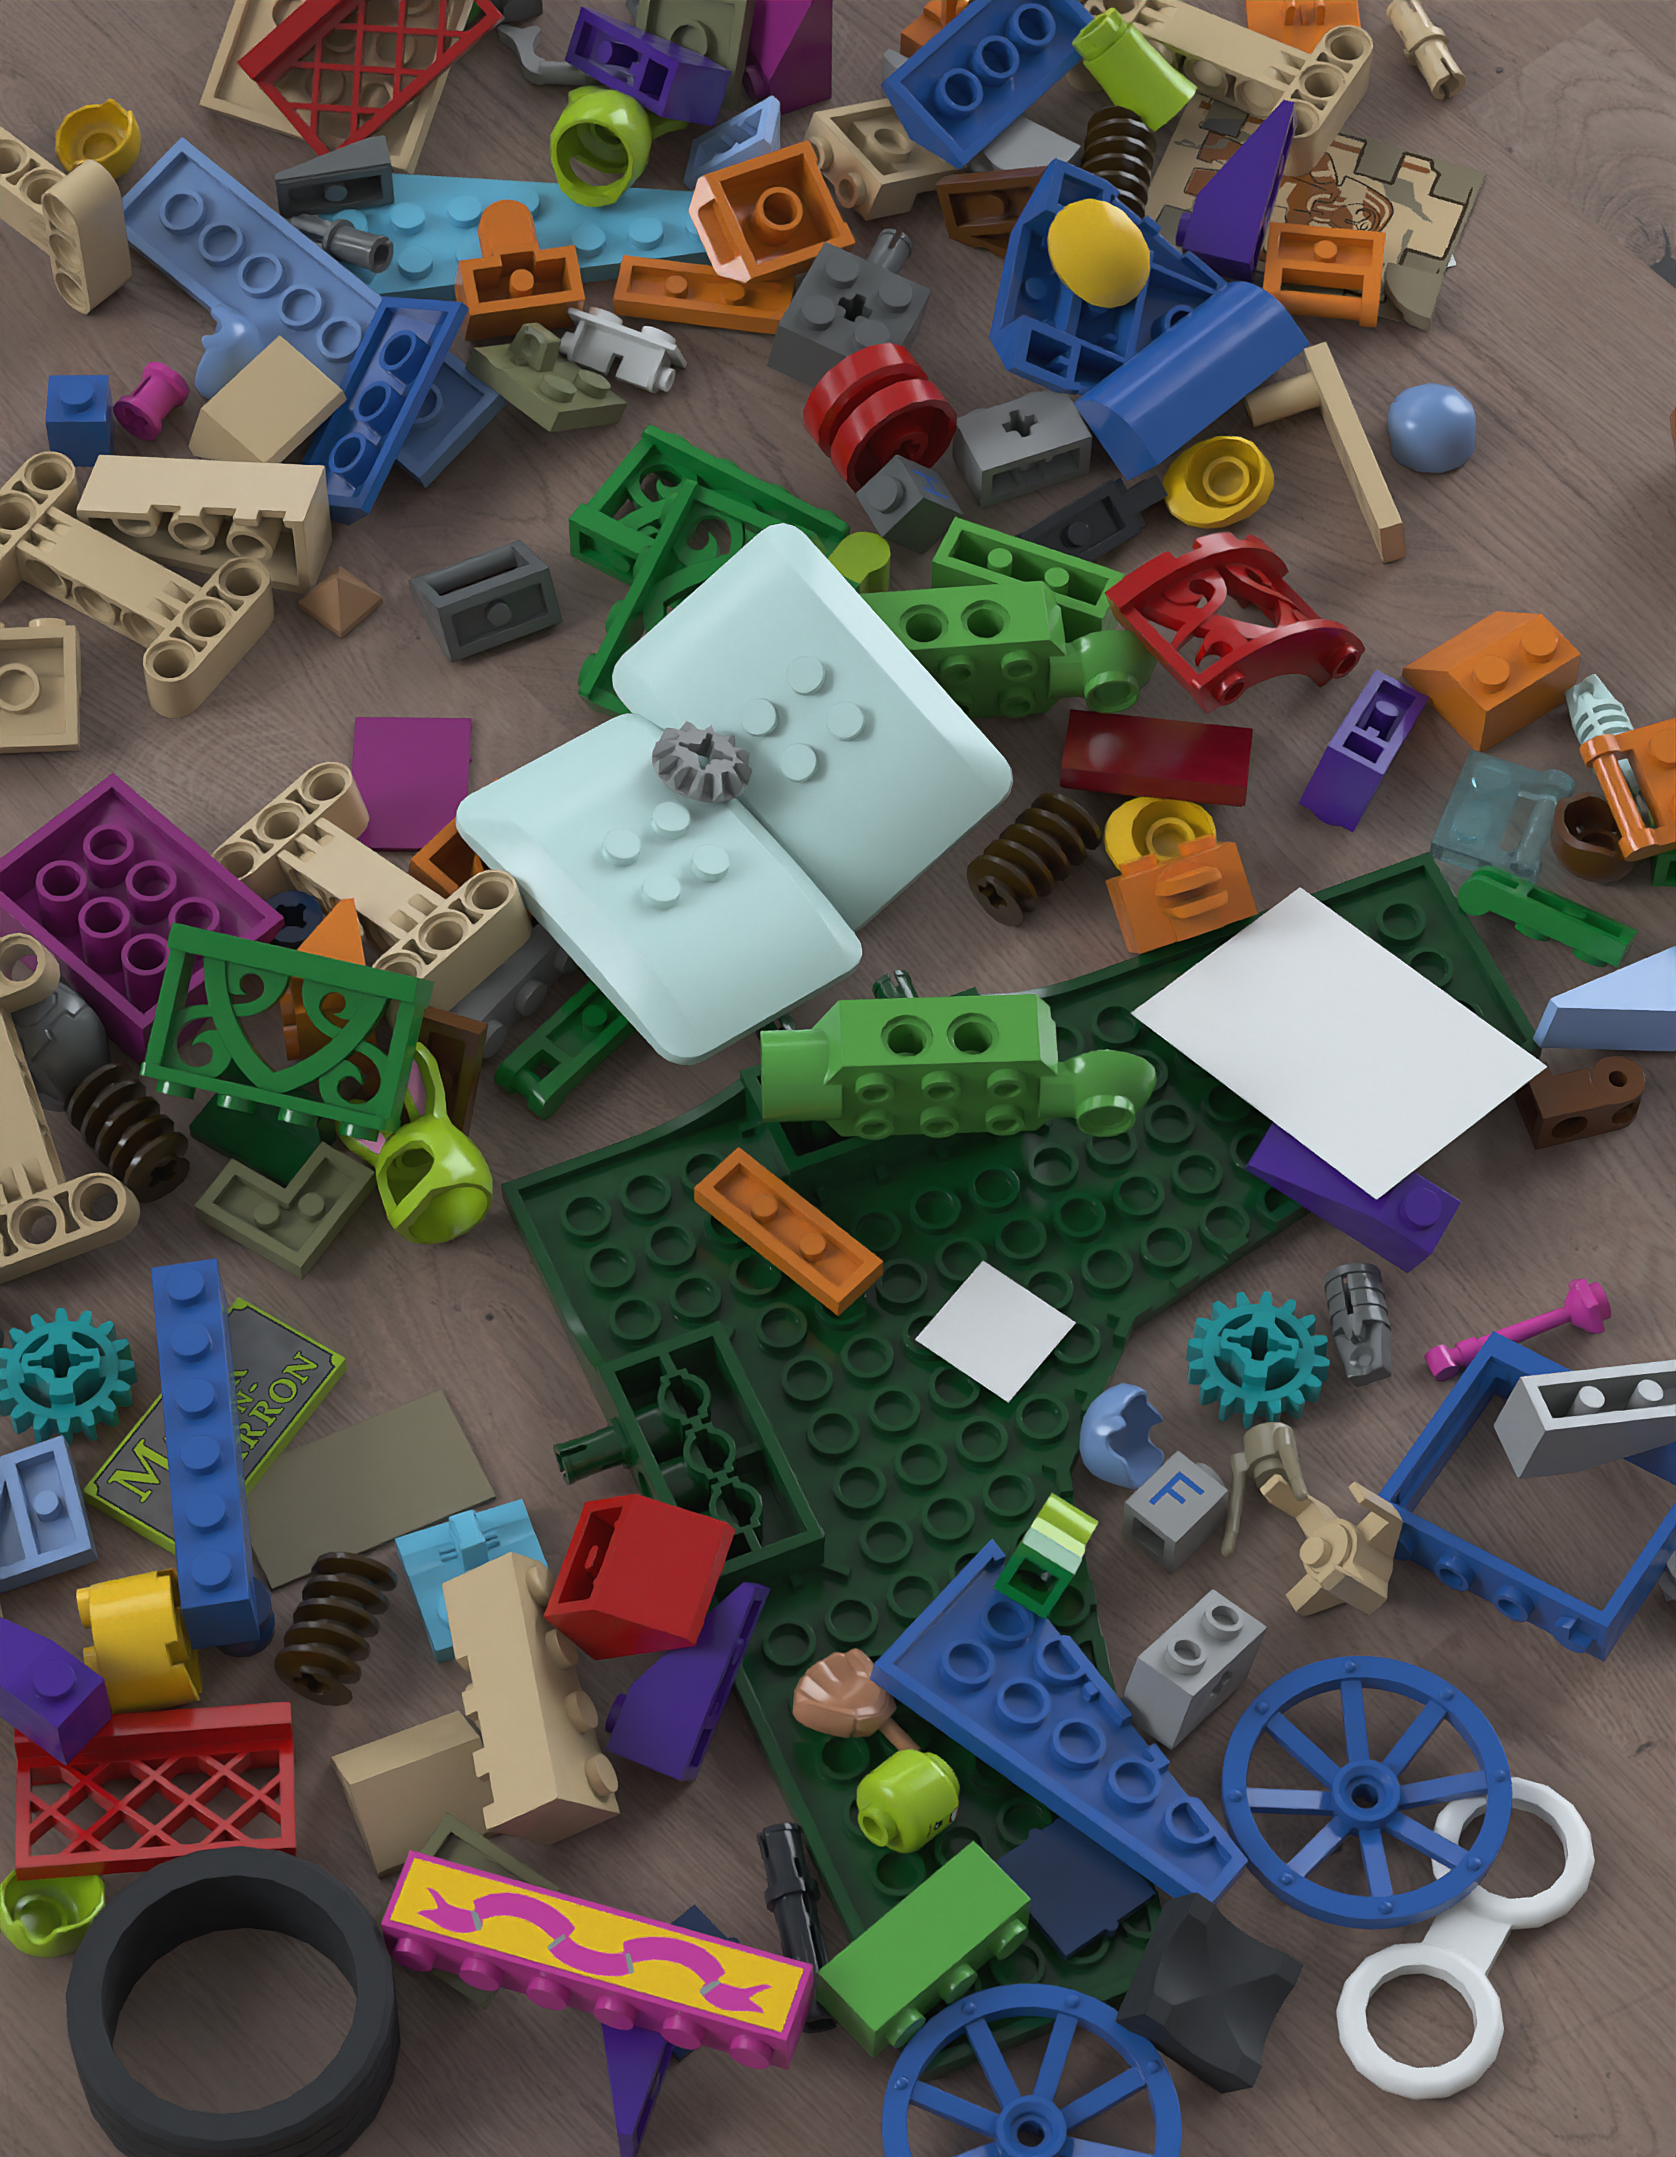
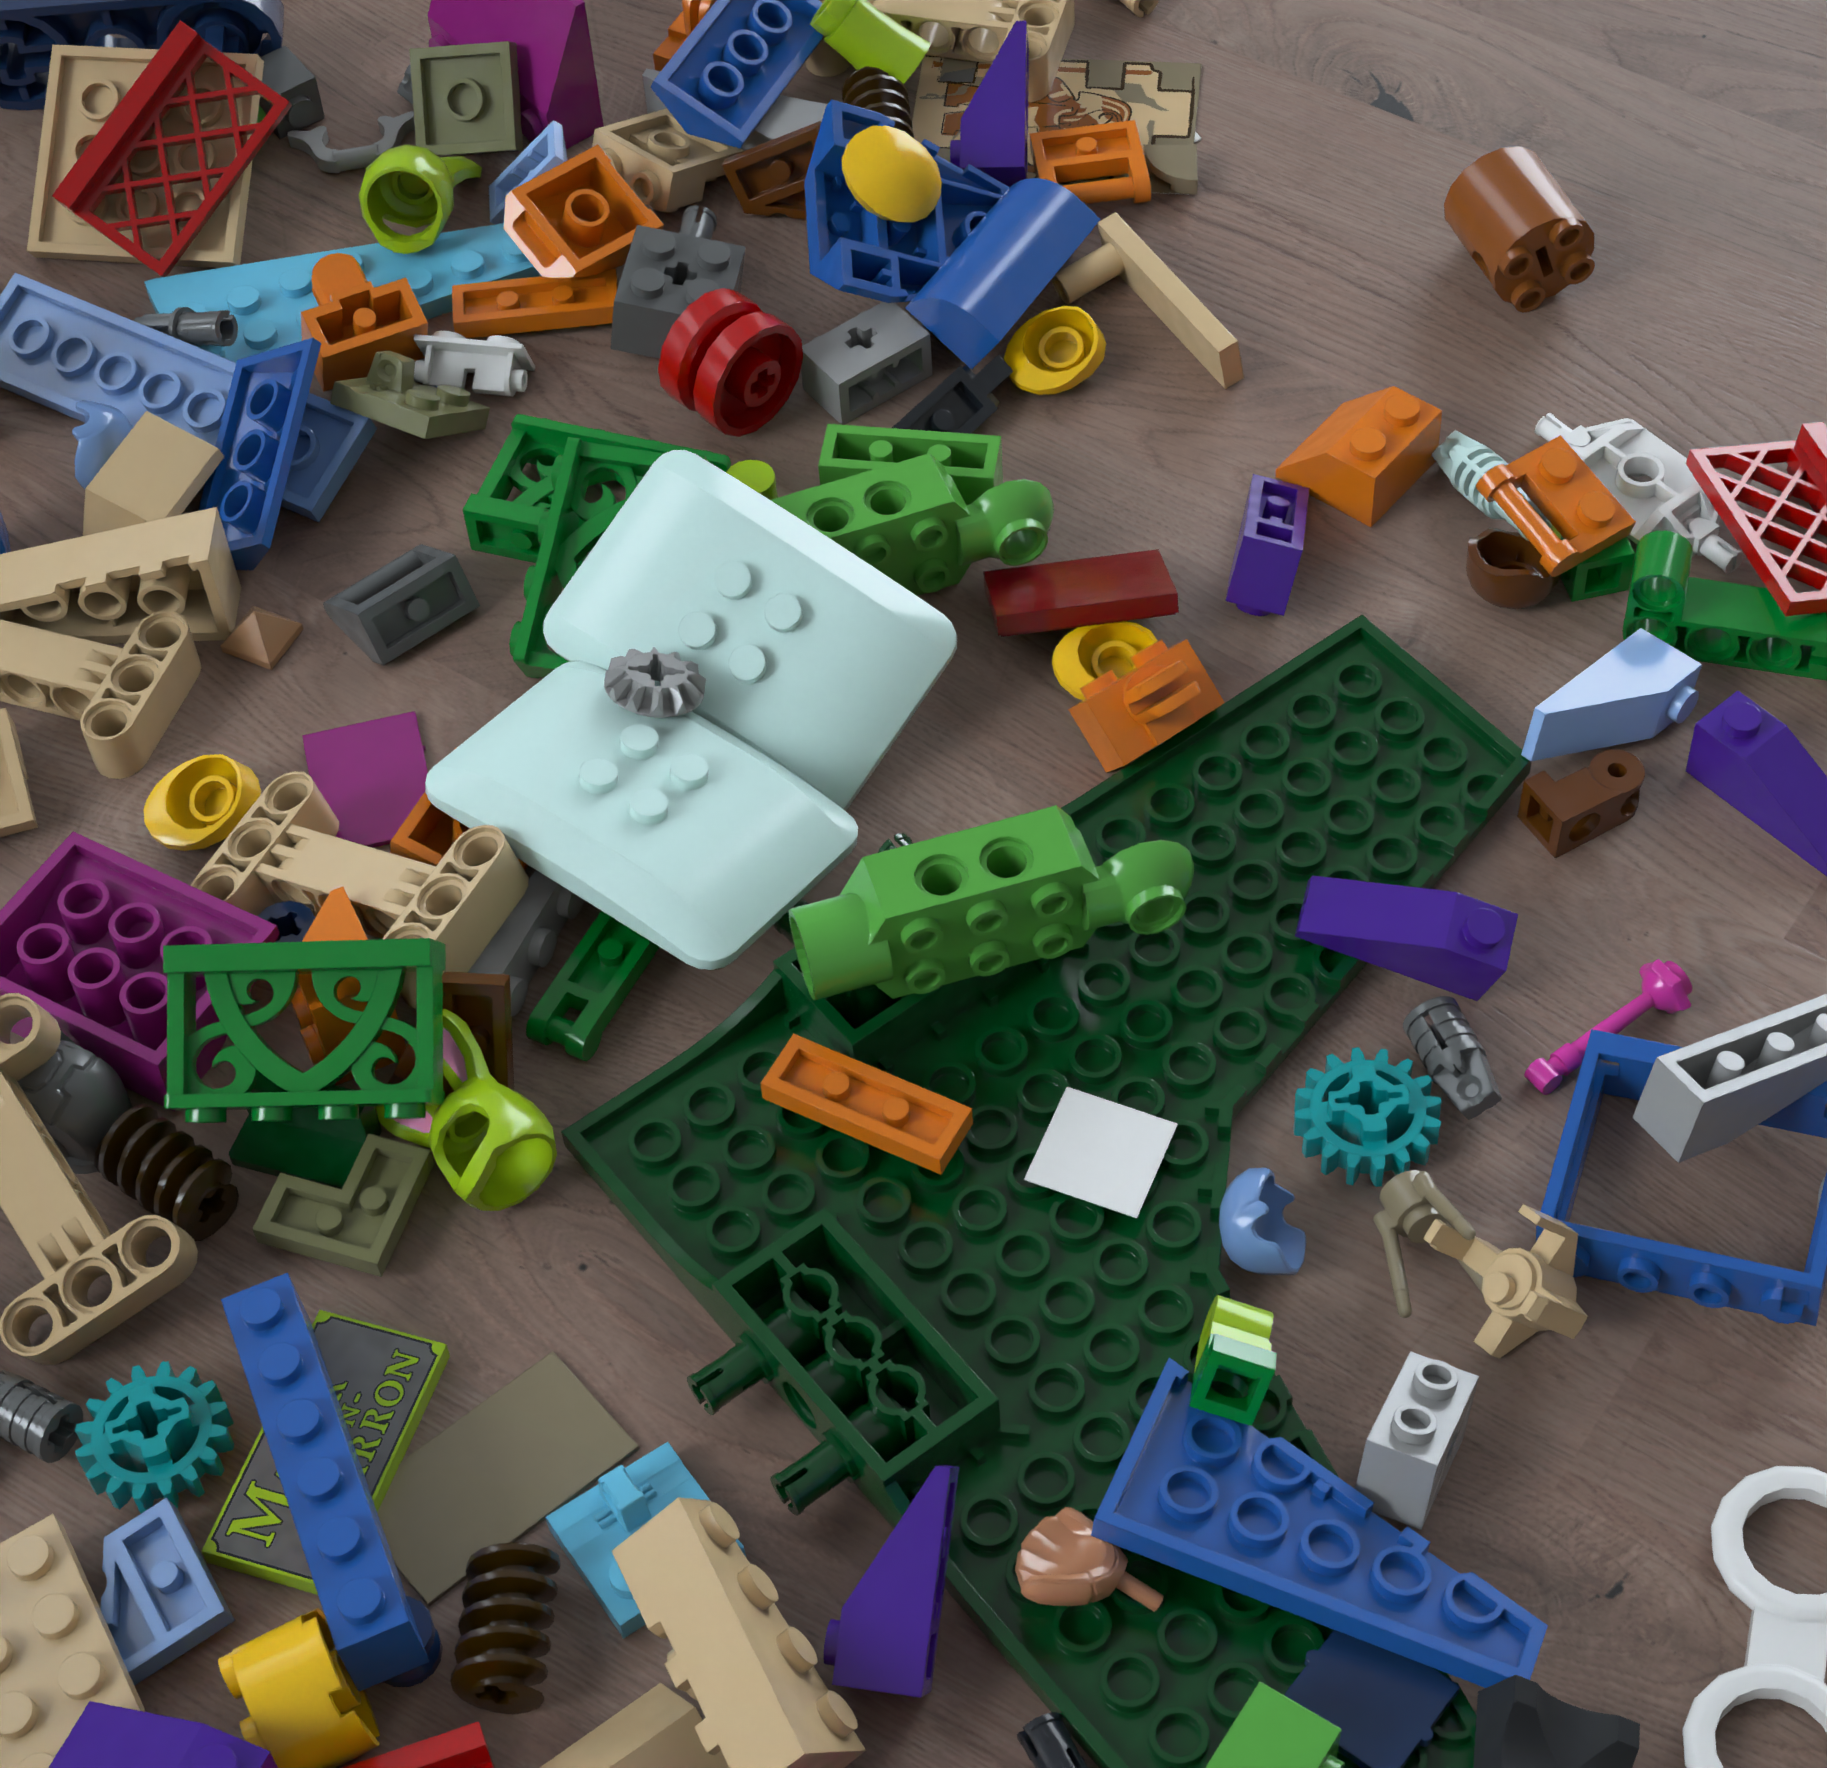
camera: 10 degrees left, 5 degrees down
dark pink bush [113,361,190,441] -> none
dark grey slope [274,135,395,219] -> none
red slope [543,1494,735,1661] -> none
dark purple slope [564,6,732,126] -> none
dark grey brick [855,454,964,555] -> none
lime head [856,1749,960,1853] -> none
dark brown piece [966,792,1102,926] -> none
red fence [1104,532,1365,714] -> none
light grey brick [1122,1451,1228,1574] -> none
white sticker [1131,887,1547,1200] -> none
blue wheel [1221,1656,1513,1929] -> none
medium blue hair [1387,383,1476,473] -> none
clear light blue plate [1430,749,1575,884] -> none
green plate [1457,865,1638,968] -> none
none -> yellow hat [143,754,261,851]

